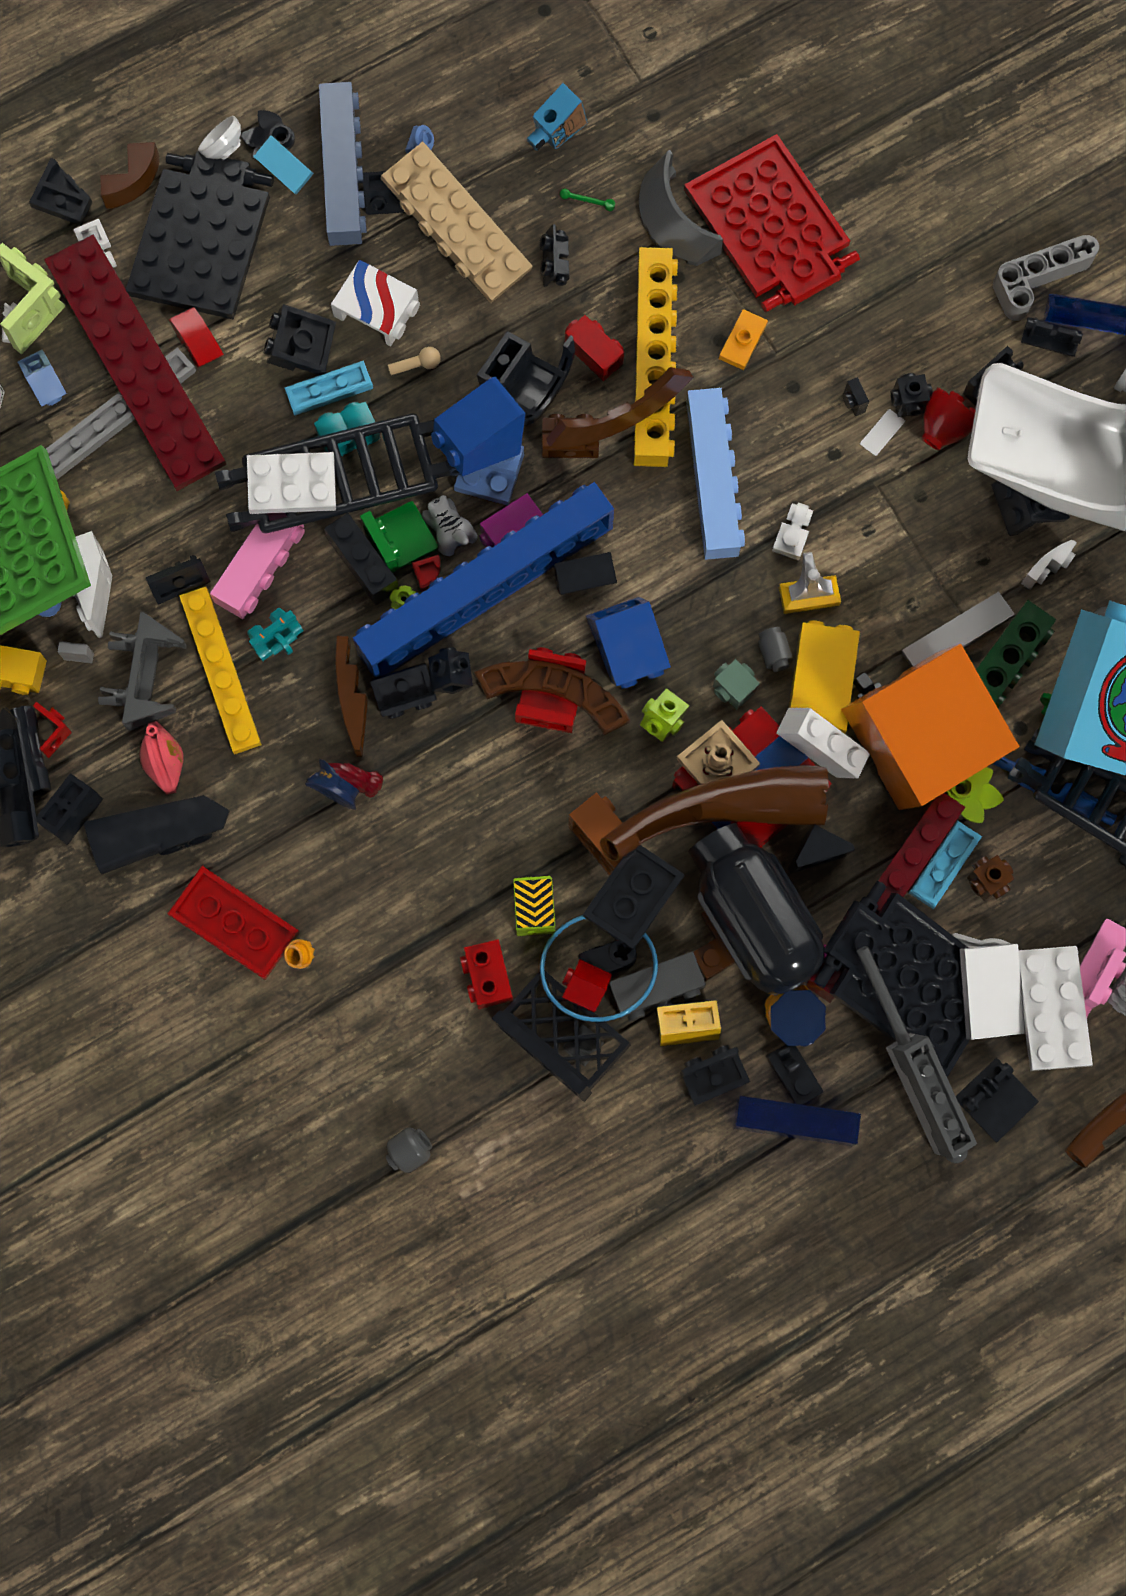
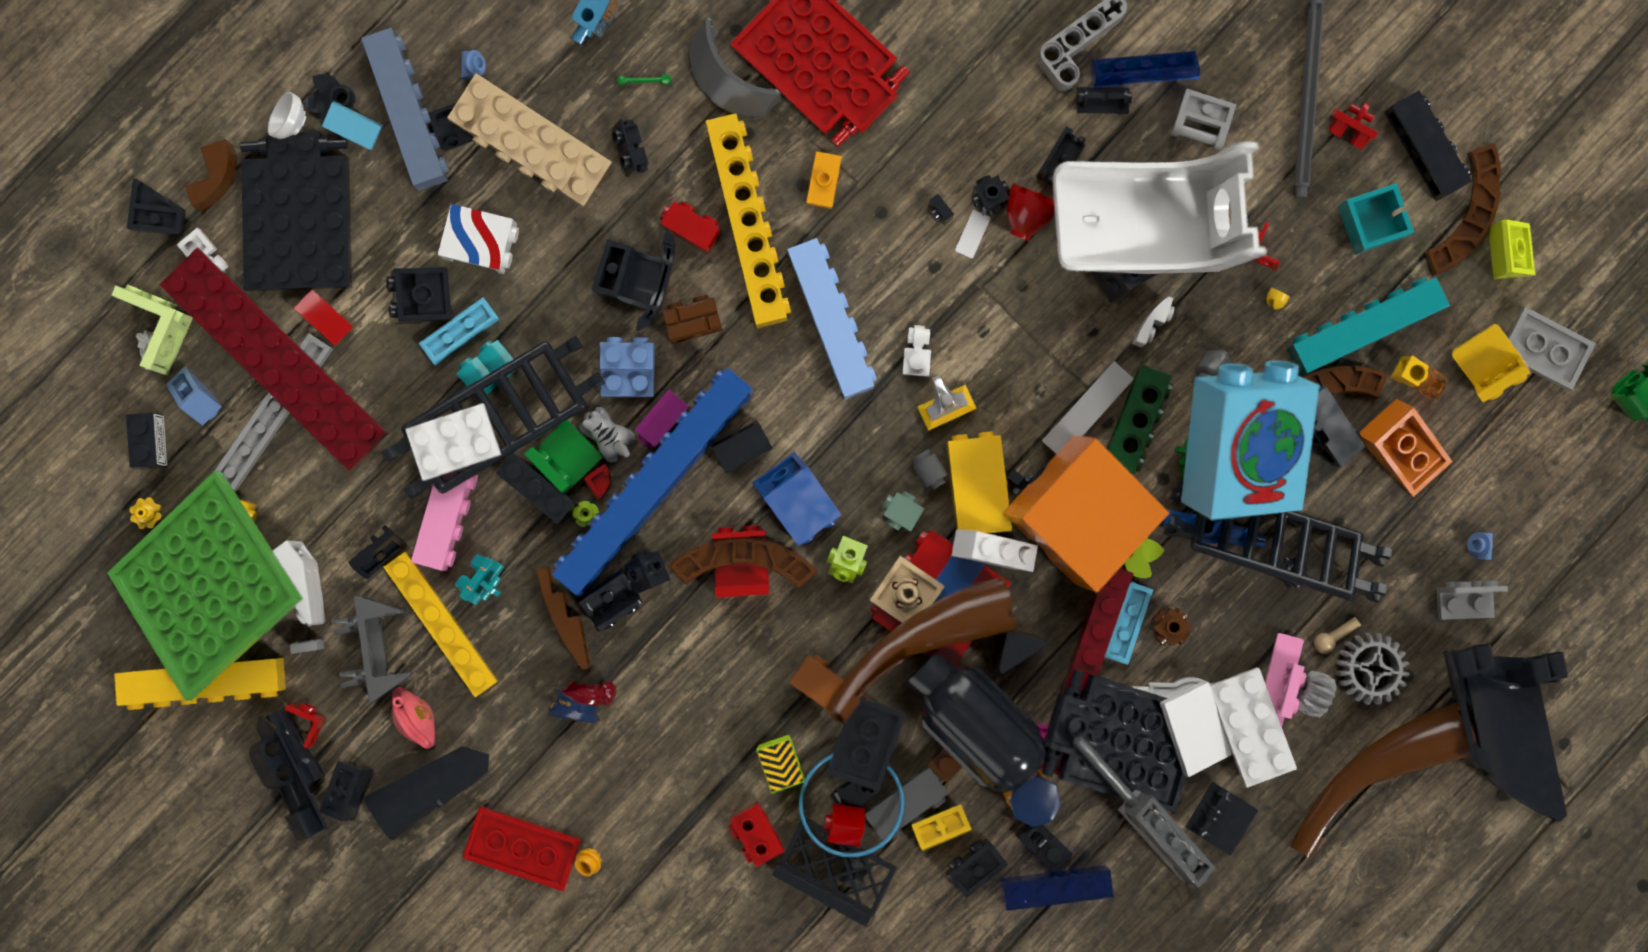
camera: 20 degrees left, 10 degrees up
tan bar [388,347,441,375] -> none
blue slope [431,377,526,476] -> none
reddish brown tile [545,367,694,447] -> none

